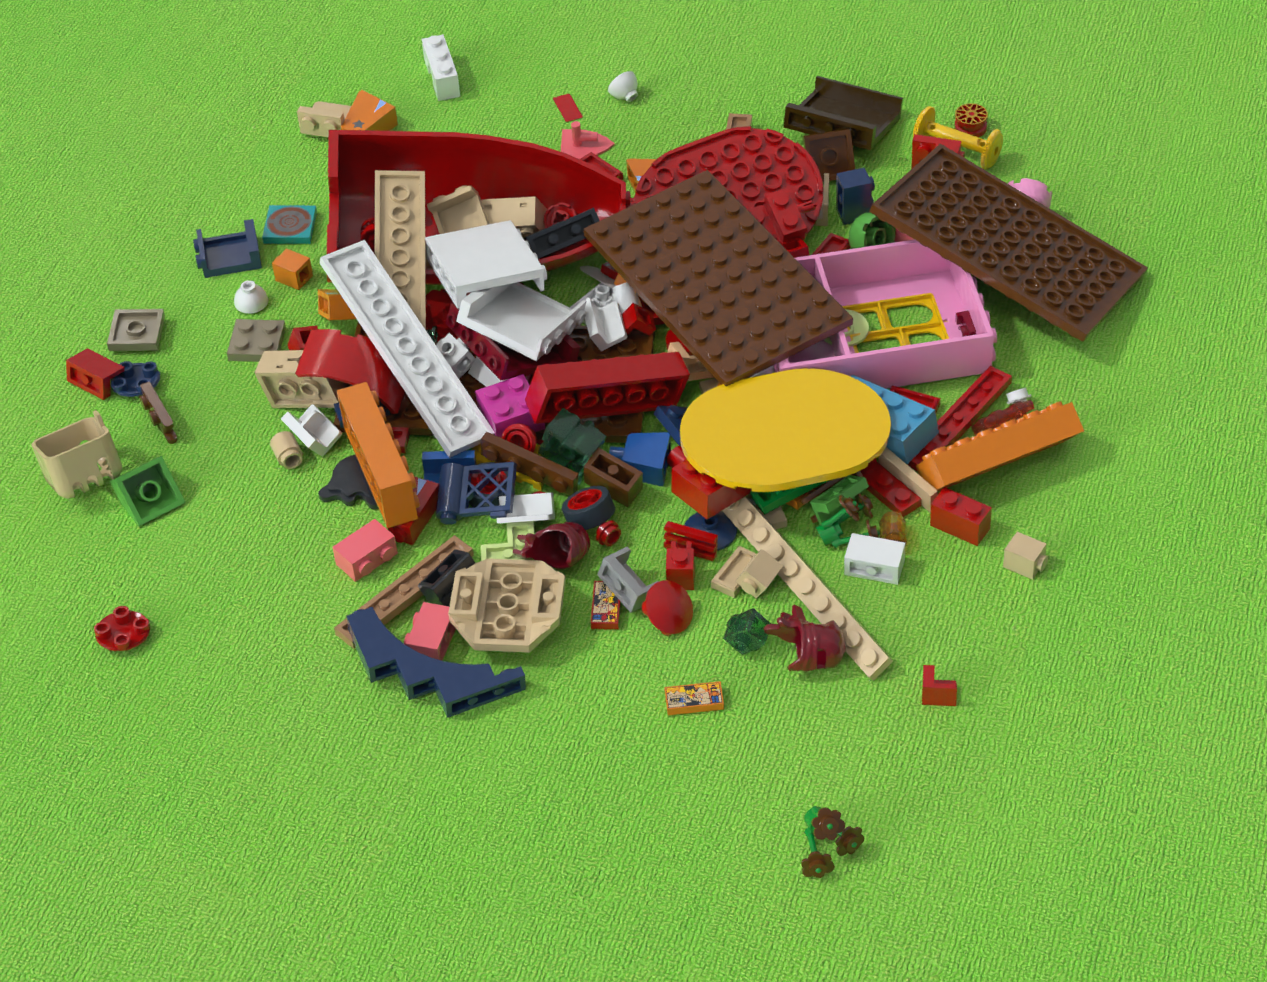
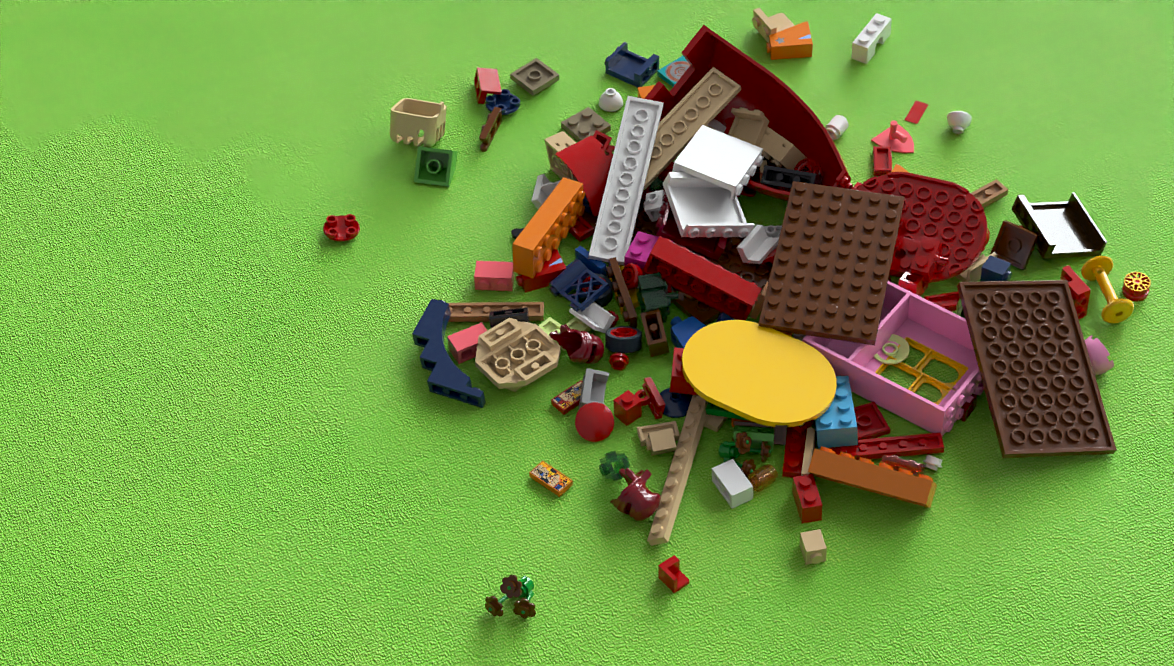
camera: 45 degrees right, 0 degrees up
tan brick [270,431,303,469] -> none

